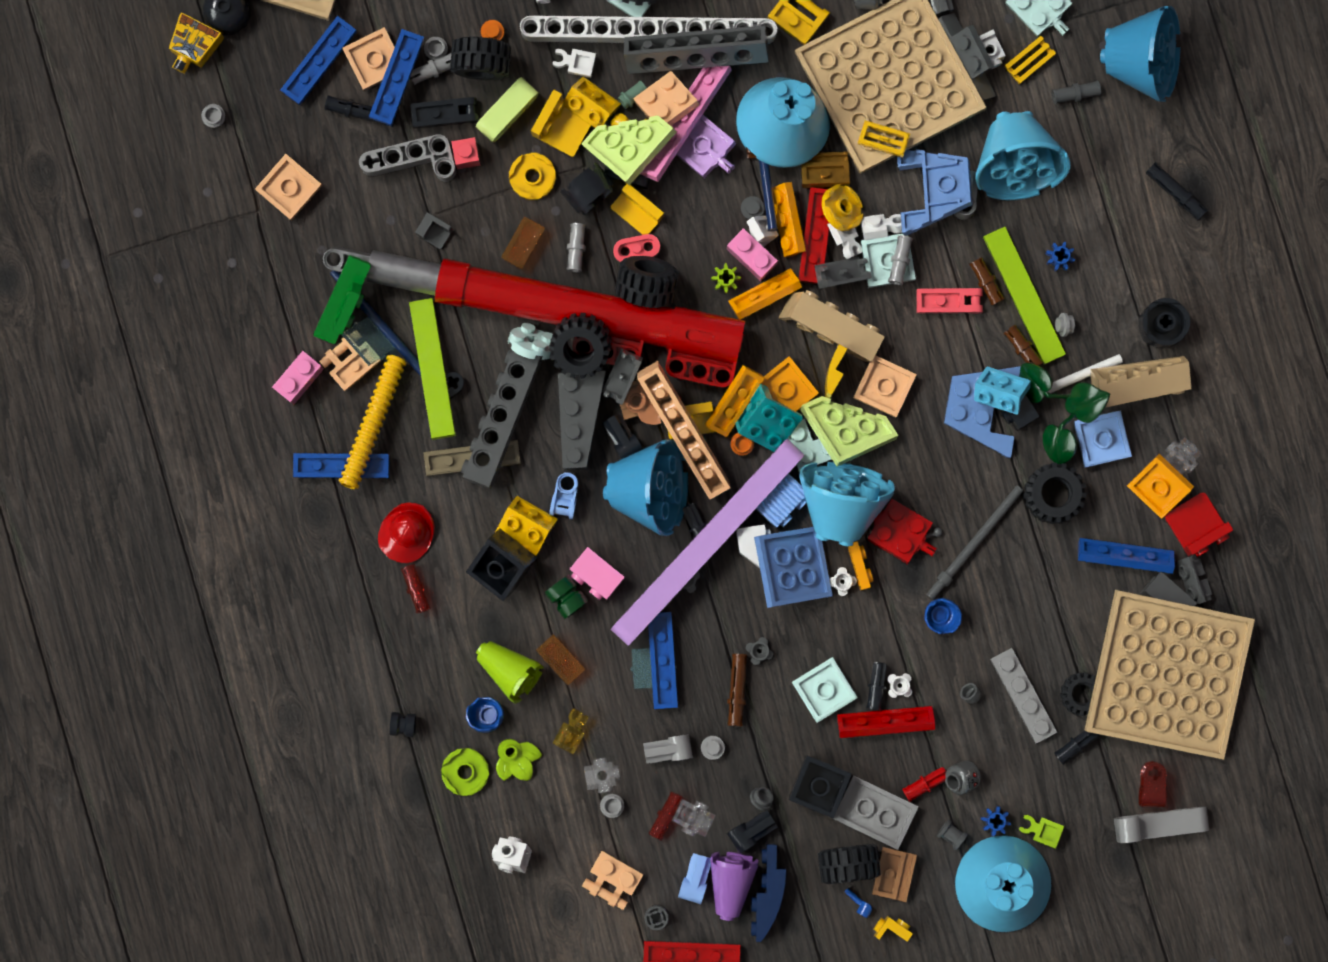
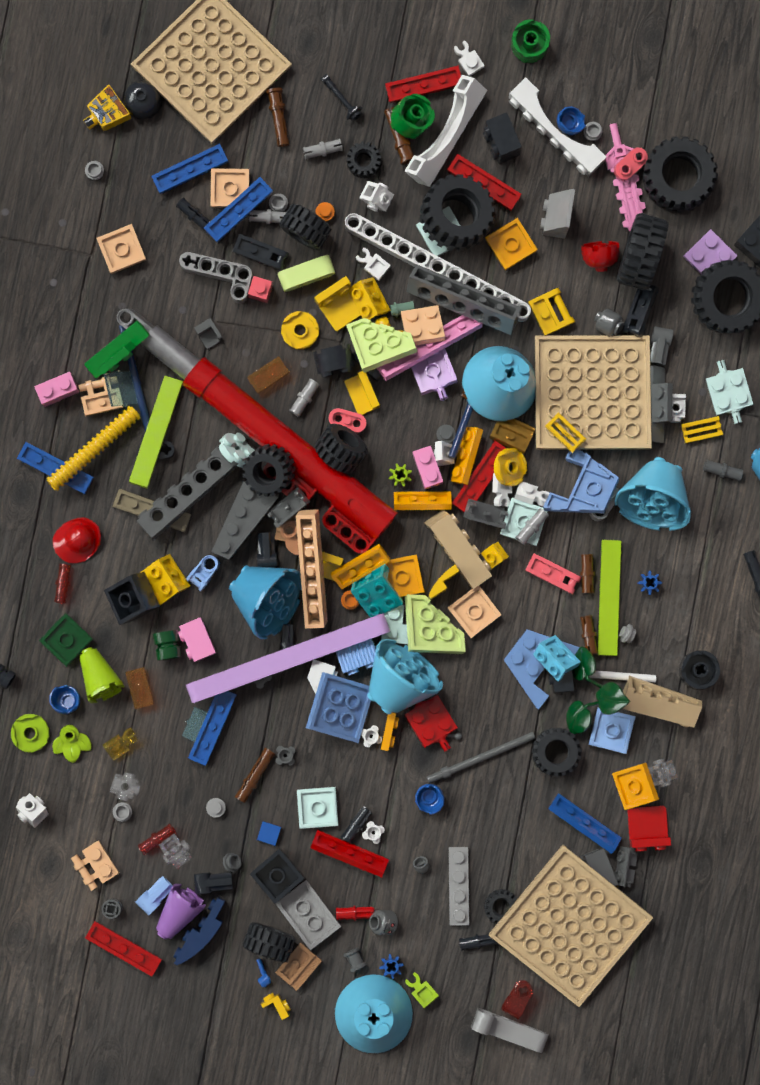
camera: 25 degrees right, 0 degrees up
light grey piece [643,734,693,764] -> none
none -> dark green plate [39,613,94,667]
none -> blue tile [257,821,281,845]
none -> yellow bracket [481,542,509,568]

